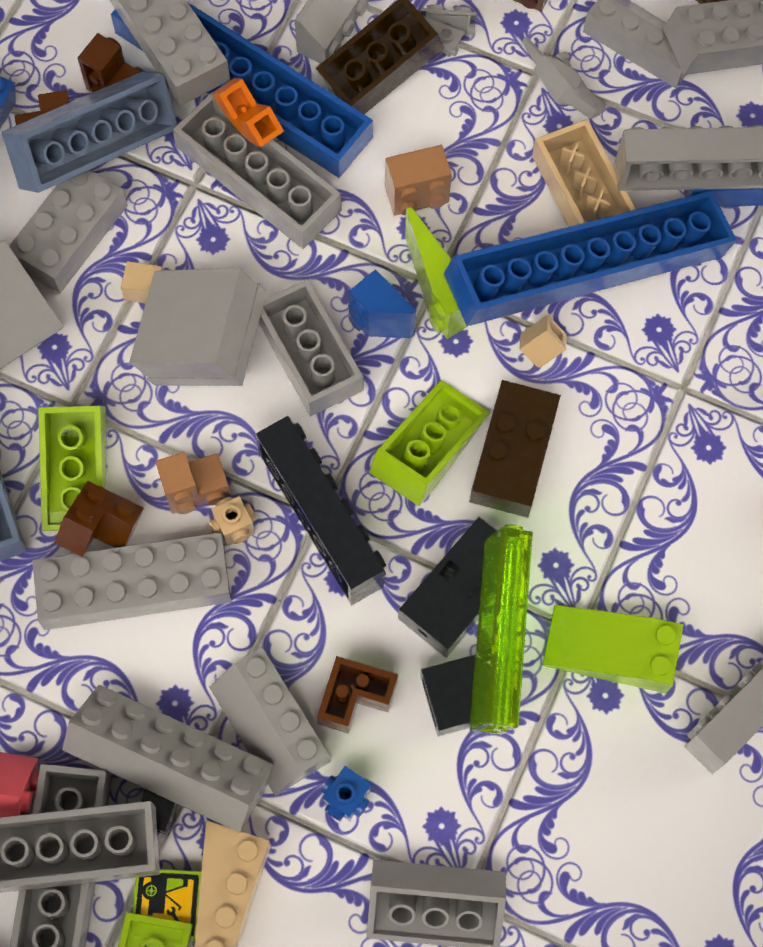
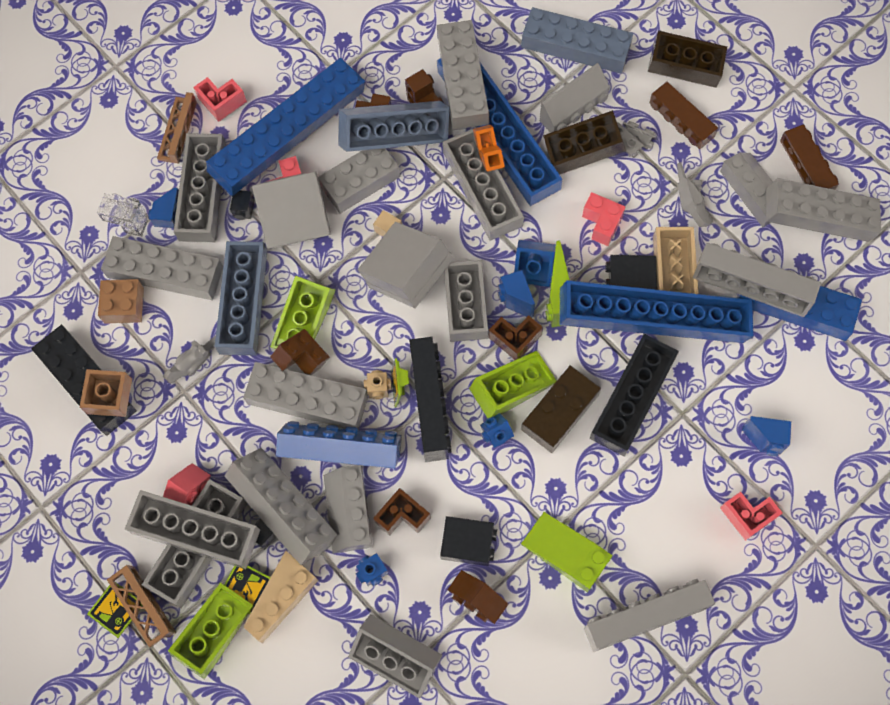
camera: 30 degrees right, 0 degrees up
medium nougat brick [155,452,231,514] -> none
medium nougat brick [385,144,452,216] -> none
black brick [398,517,528,658] -> none
clear neon green brick [469,524,533,735] -> none
tan panel [519,314,567,368] -> none
none -> brick [276,421,402,469]
none -> lime piece [391,358,409,408]
none -> reddish brown brick [447,570,509,624]
none -> blue brick [480,413,514,448]
none -> reddish brown brick [488,315,543,360]
none -> blue slope [514,240,556,287]
none -> coral brick [582,192,626,246]
none -> black brick [589,334,679,457]
none -> black brick [605,255,657,290]

